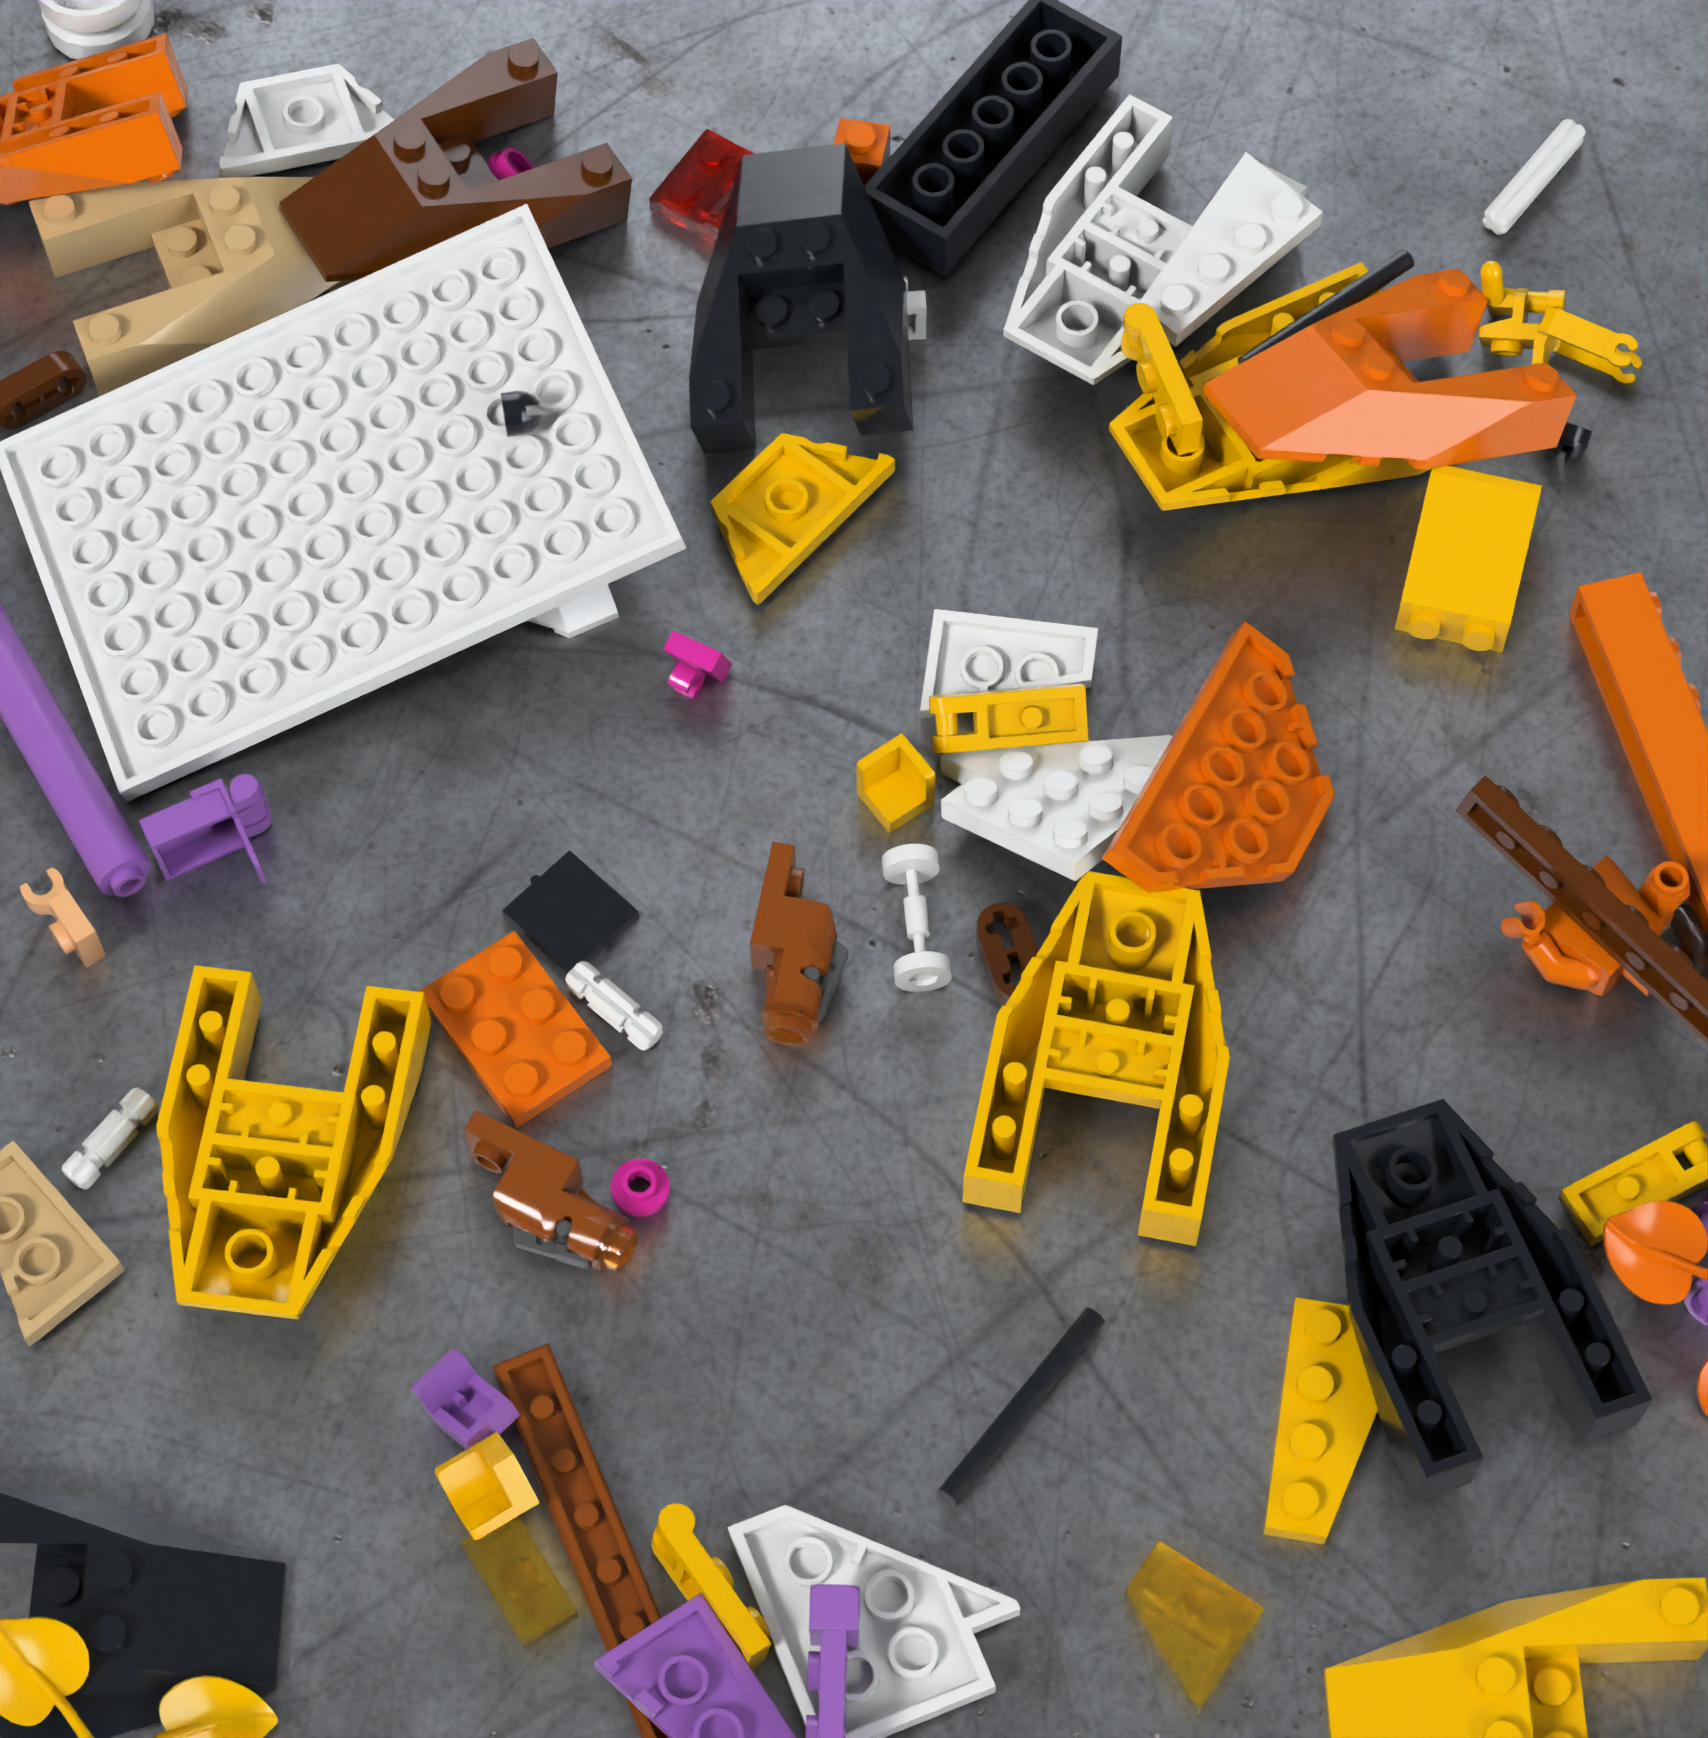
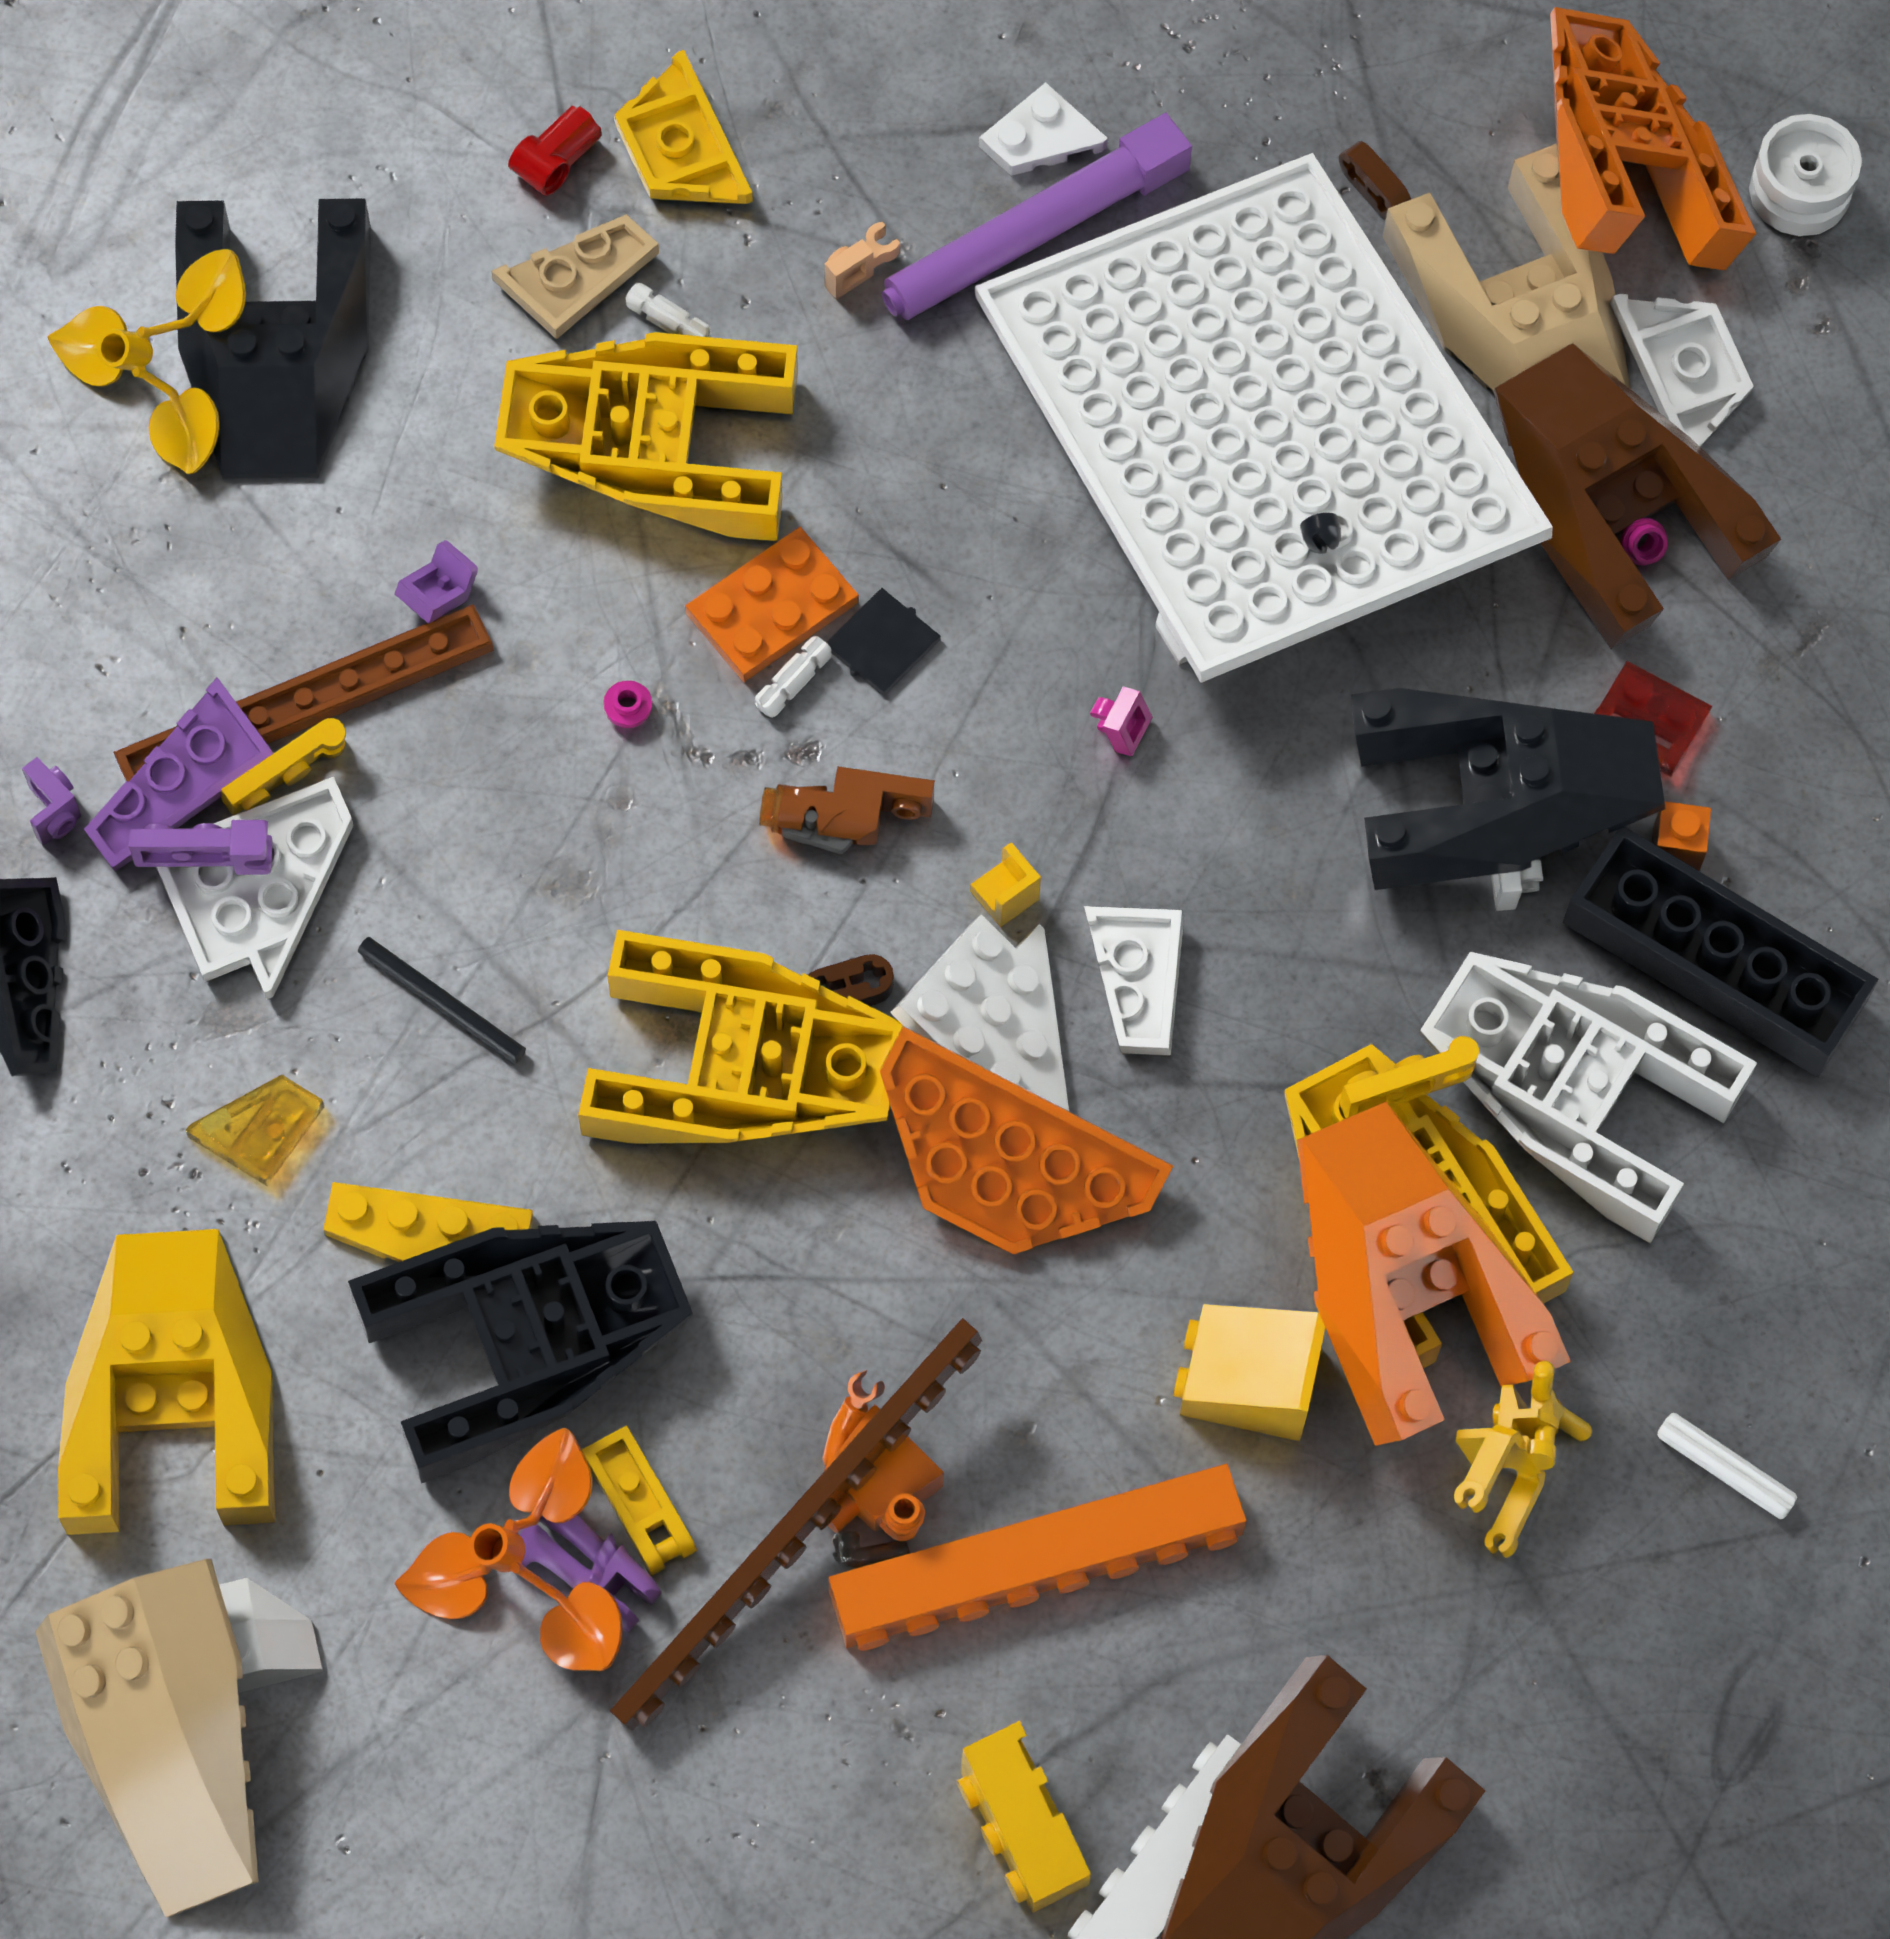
camera: 85 degrees right, 5 degrees up
medium lavender piece [139,774,272,885] -> none
yellow panel [434,1432,540,1540] -> none
clear yellow plate [460,1516,579,1650] -> none
dark orange plate [464,1110,639,1273] -> none
yellow wing [710,433,895,605] -> none
white wheel [882,844,952,992] -> none
yellow plate [929,683,1089,753] -> none
white wing [1139,152,1323,347] -> none
black bar [1238,249,1414,364] -> none
black hinge [1547,422,1592,463] -> none

